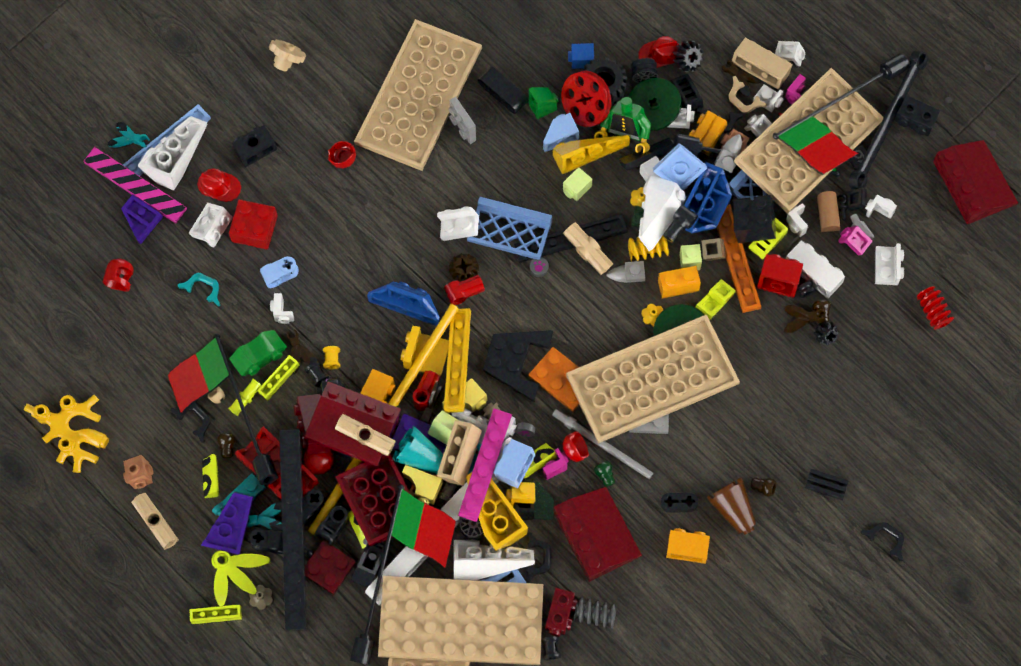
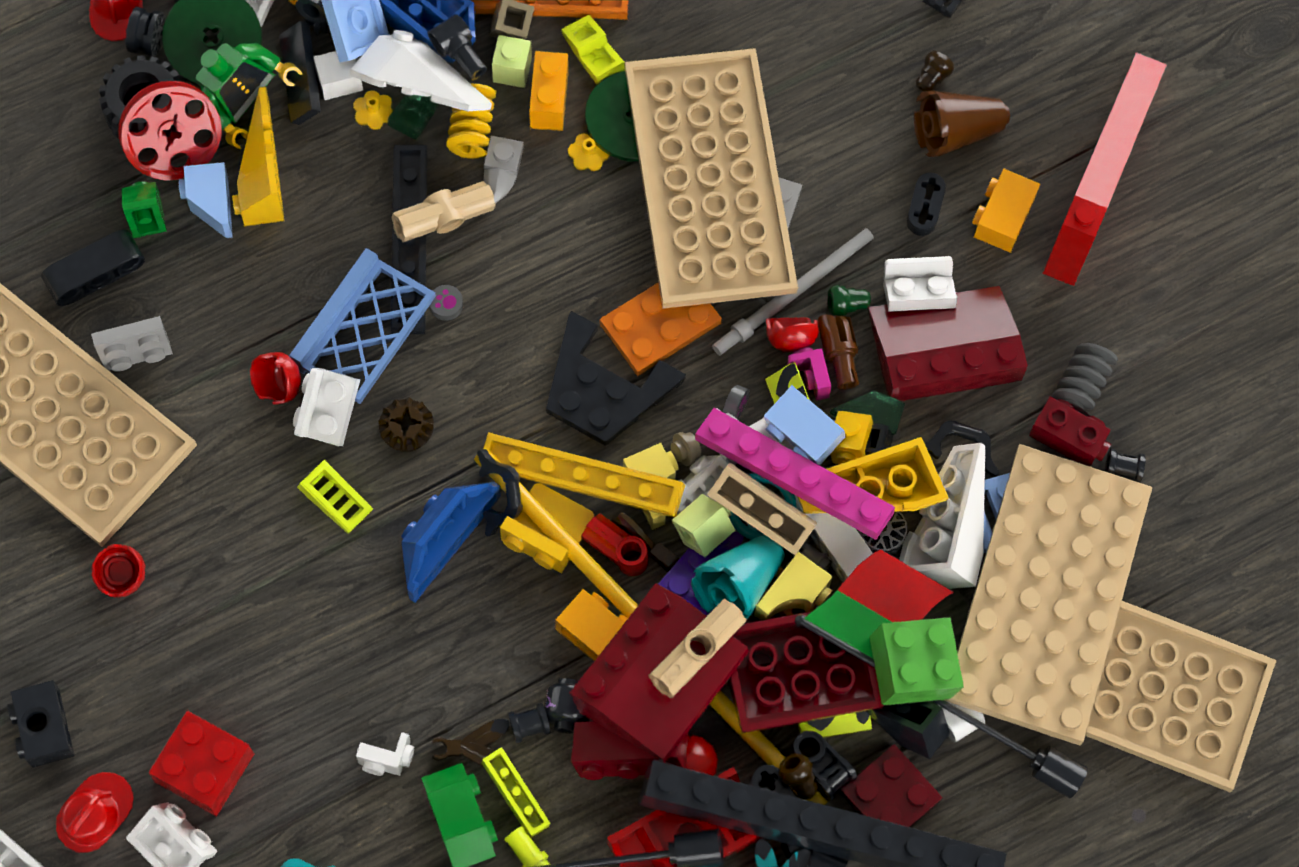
camera: 80 degrees left, 0 degrees up
light blue piece [260,256,299,288] -> none
yellow bush [323,346,340,370] -> none
red piece [444,275,485,305] -> none
yellowish green brick [563,167,592,201] -> none
blue brick [568,43,594,69] -> none
none -> red hair [250,352,301,405]
none -> neon yellow slope [297,460,373,534]
none -> black helmet [477,449,523,537]
none -> dark brown piece [779,754,818,799]
none -> reddish brown arm [818,314,860,390]
none -> bright green brick [869,618,964,705]
none -> white bracket [883,256,957,311]
none -> slope [1043,53,1166,286]

